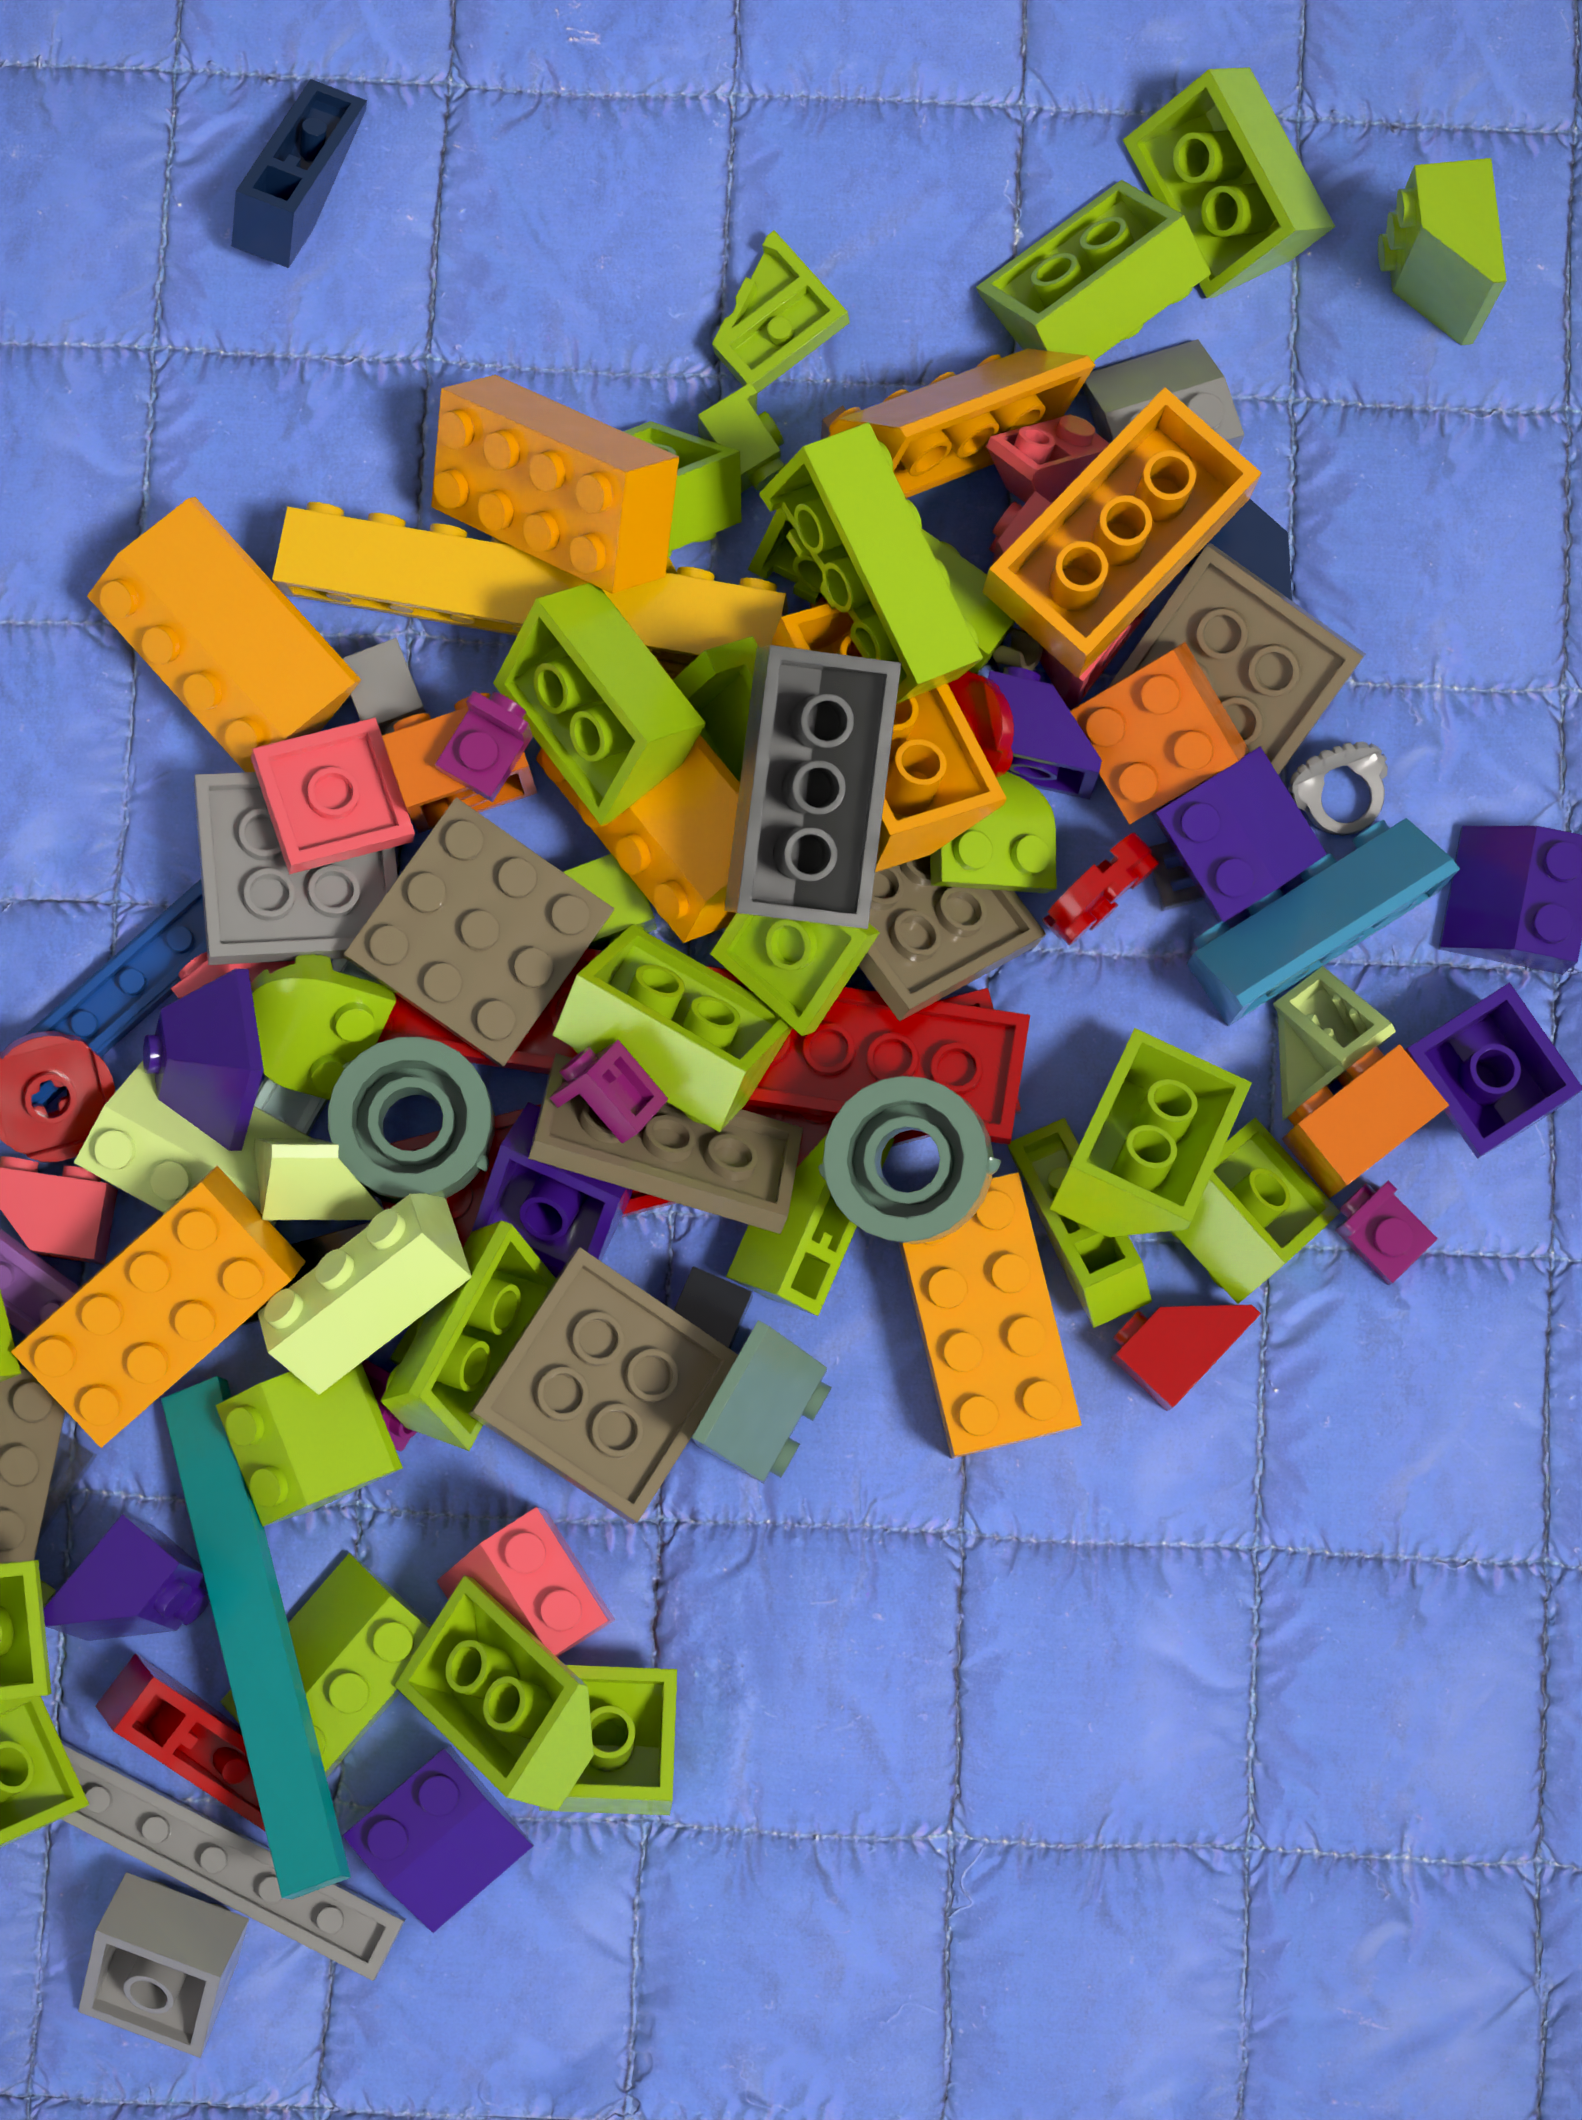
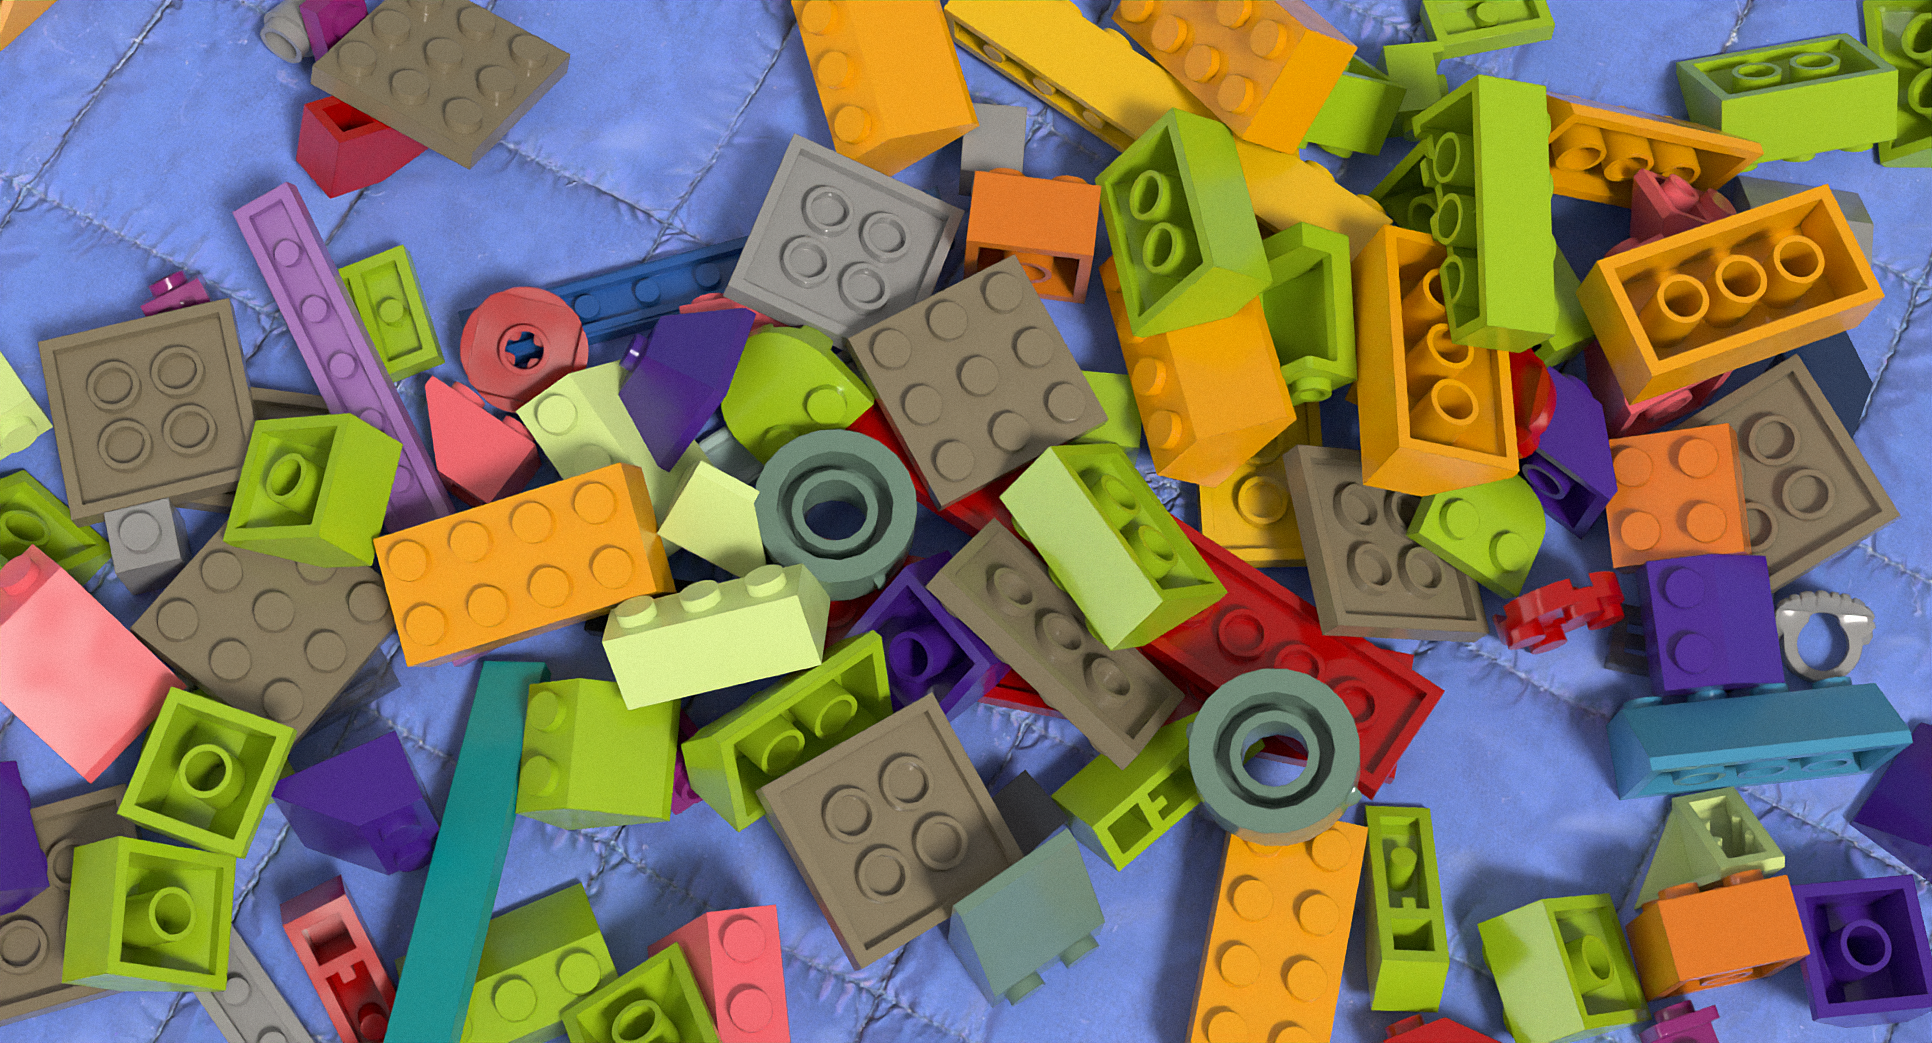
camera: 20 degrees right, 10 degrees down
coral plate [251,717,415,874] -> none
magenta bracket [435,691,533,802] -> none
magenta bracket [549,1040,668,1143] -> none
lime plate [710,913,880,1036] -> none
dark grey slope [724,645,901,929] -> none
dark tan hand [993,627,1043,670] -> none
lime slope [1050,1028,1252,1237] -> none

